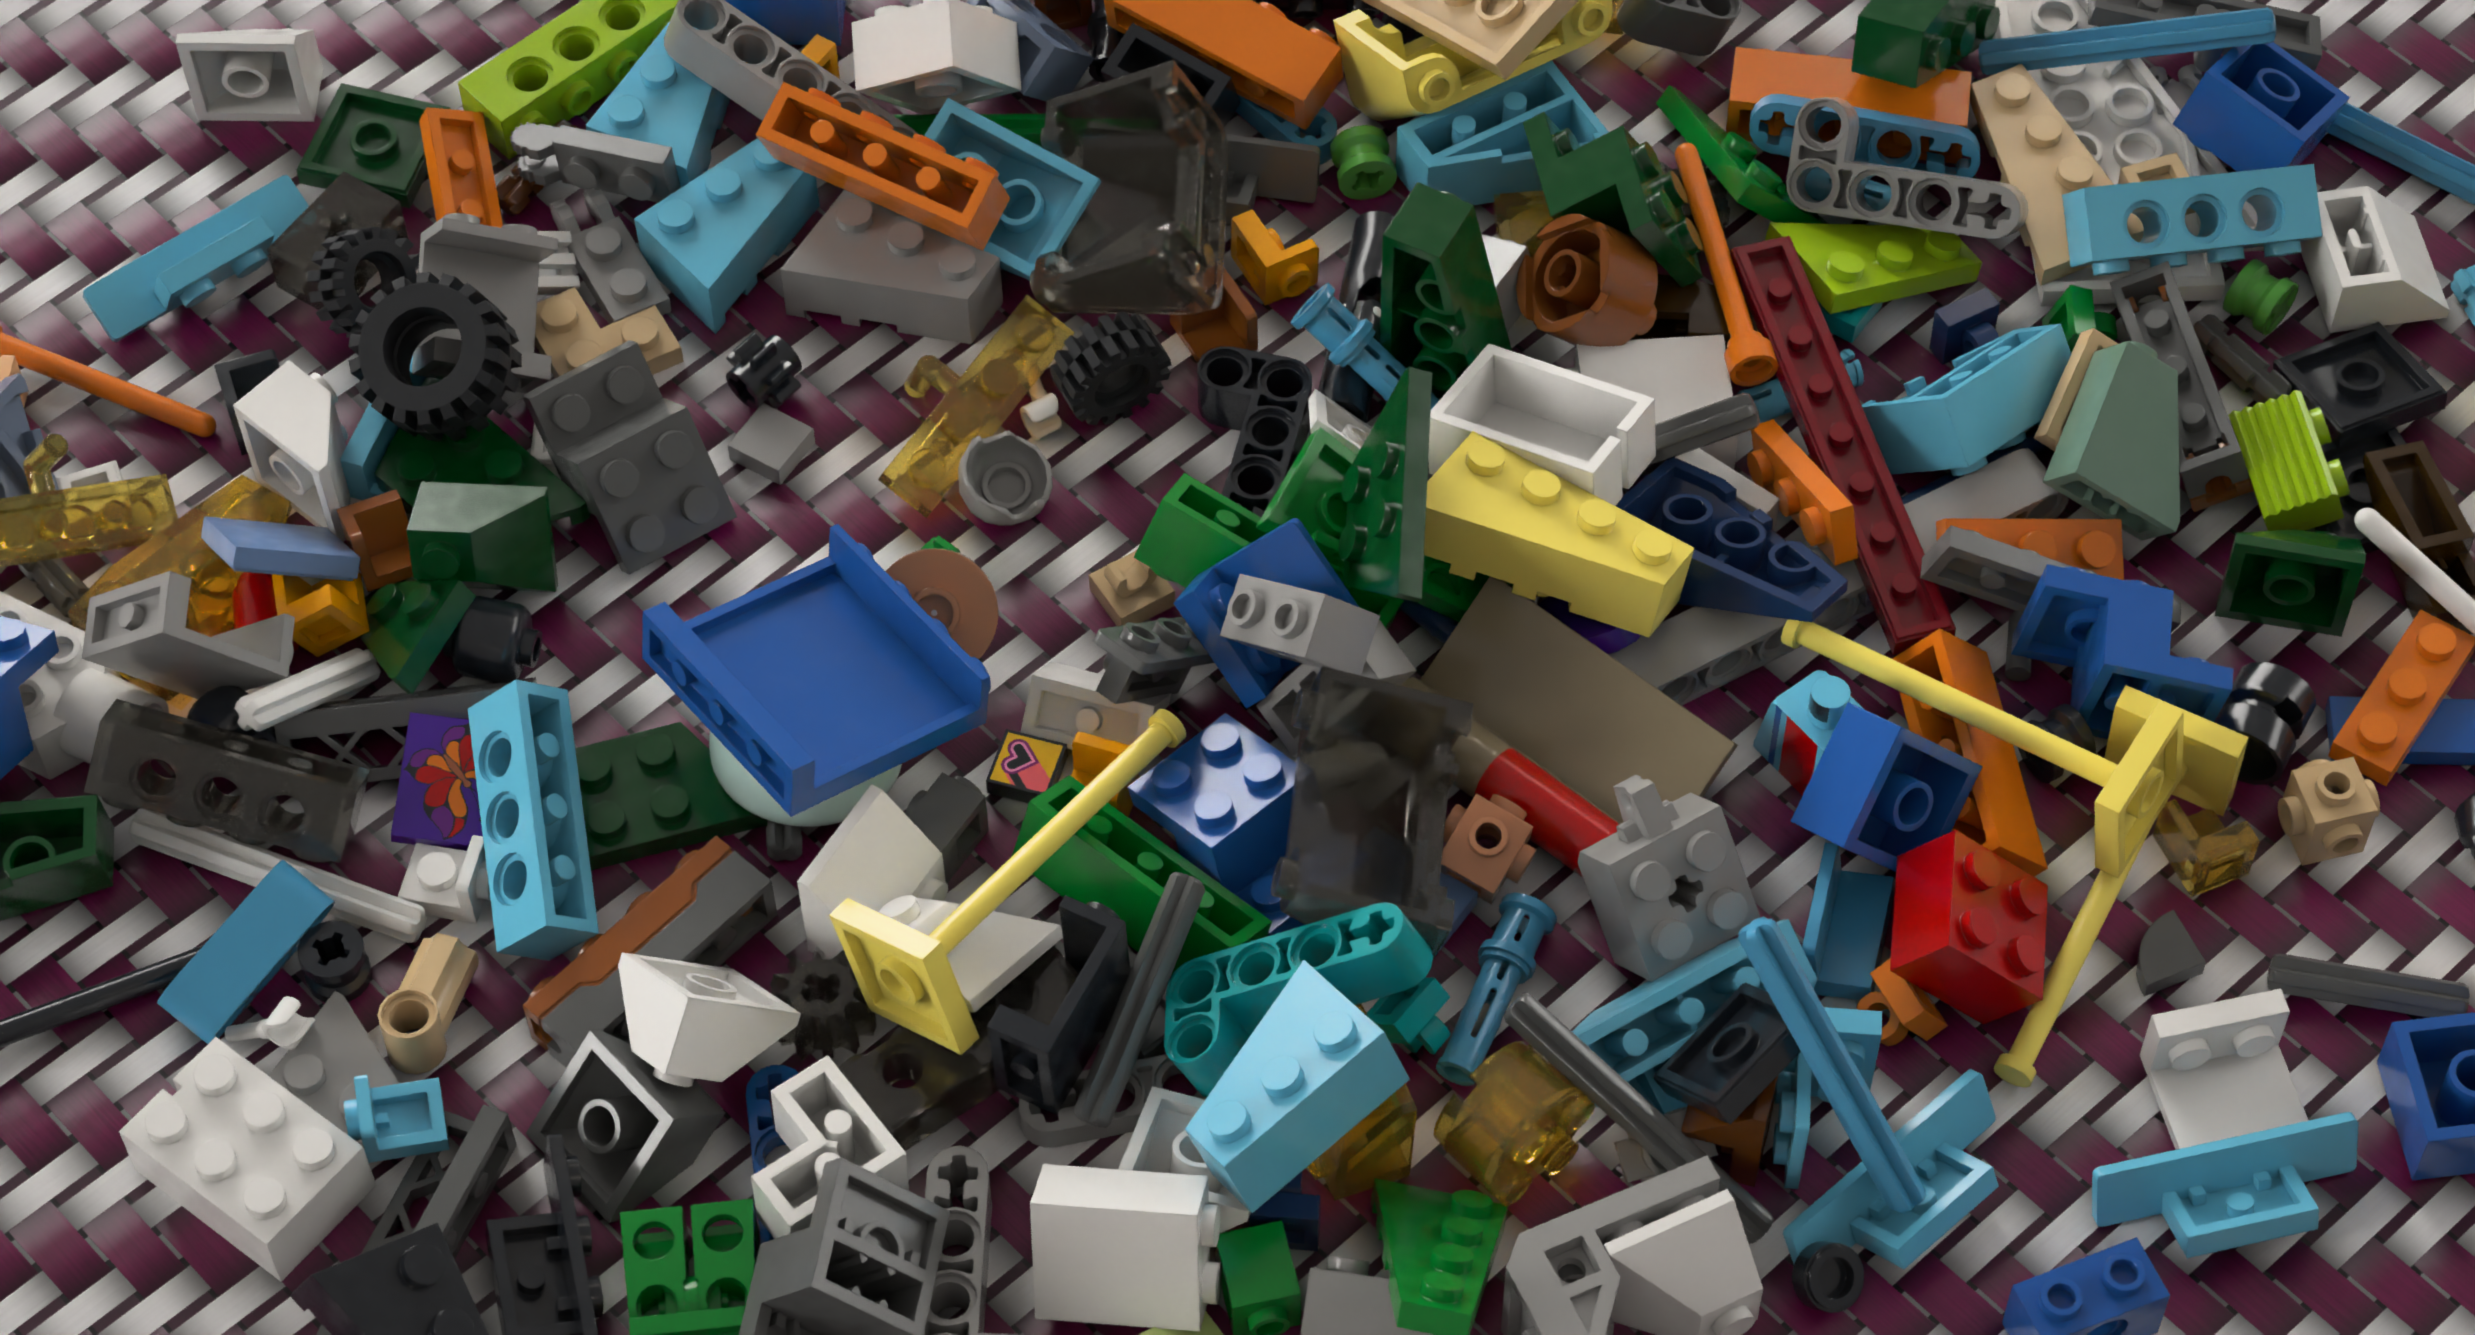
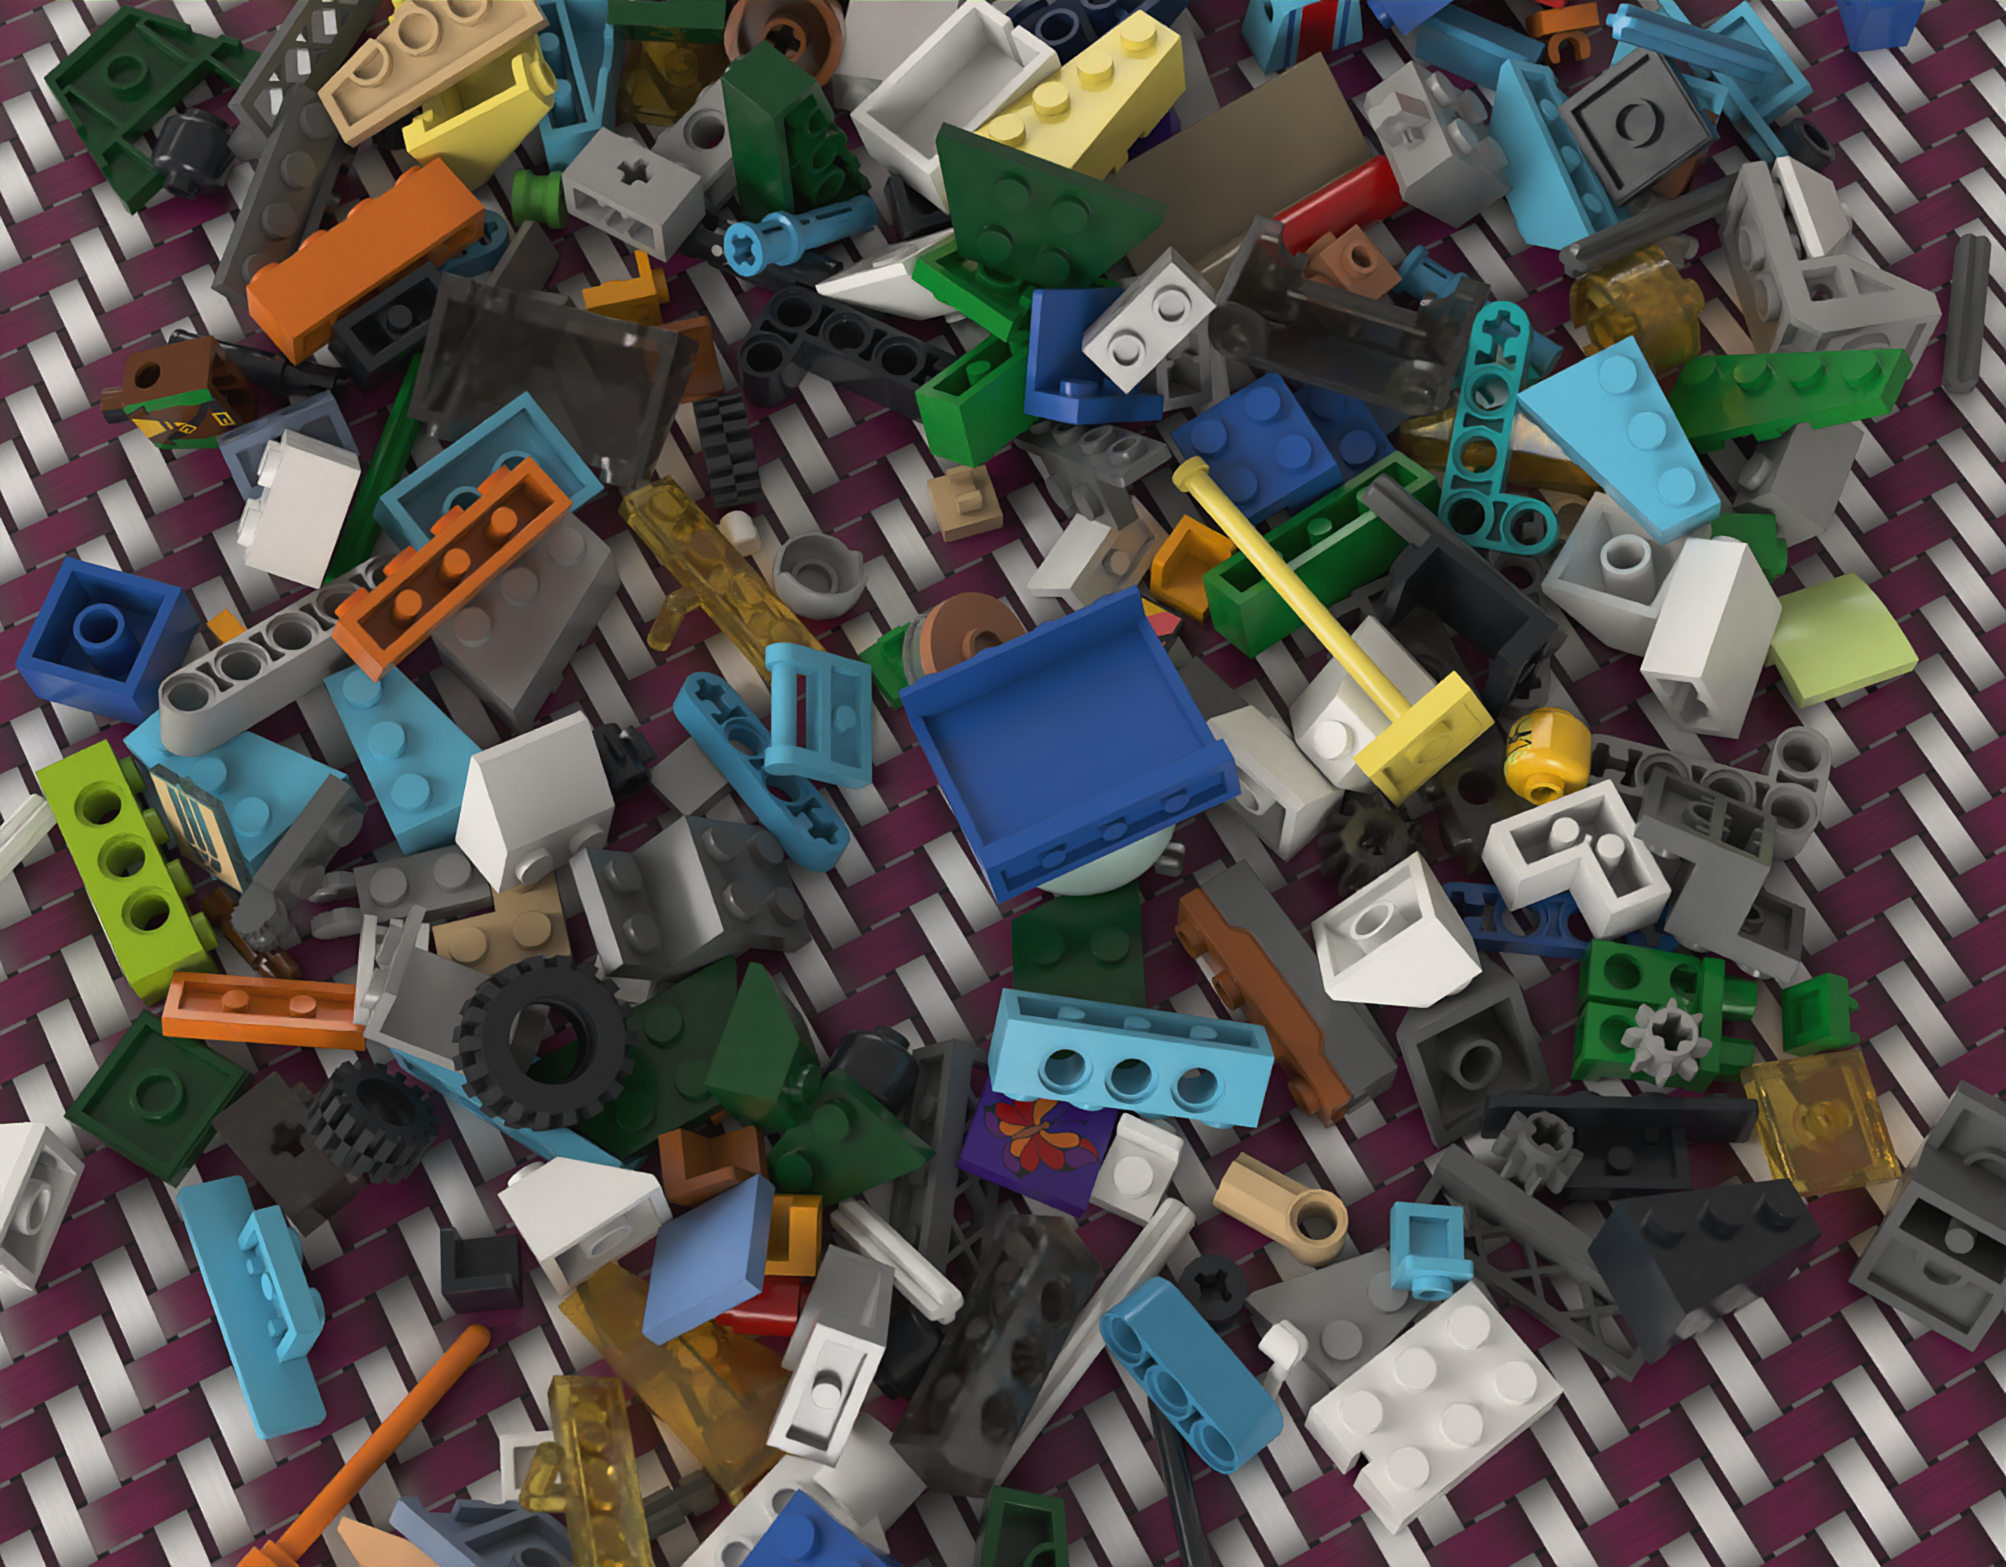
camera: 75 degrees left, 10 degrees up
none -> clear light blue piece [149,763,252,894]
none -> white slope [455,711,615,894]
none -> light grey brick [562,127,706,263]
none -> dark azure beam [673,672,850,873]
none -> medium azure plate [765,642,872,790]
none -> dark grey gear [1491,1110,1583,1196]
none -> yellow head [1504,707,1593,806]
none -> light grey gear [1621,998,1712,1088]

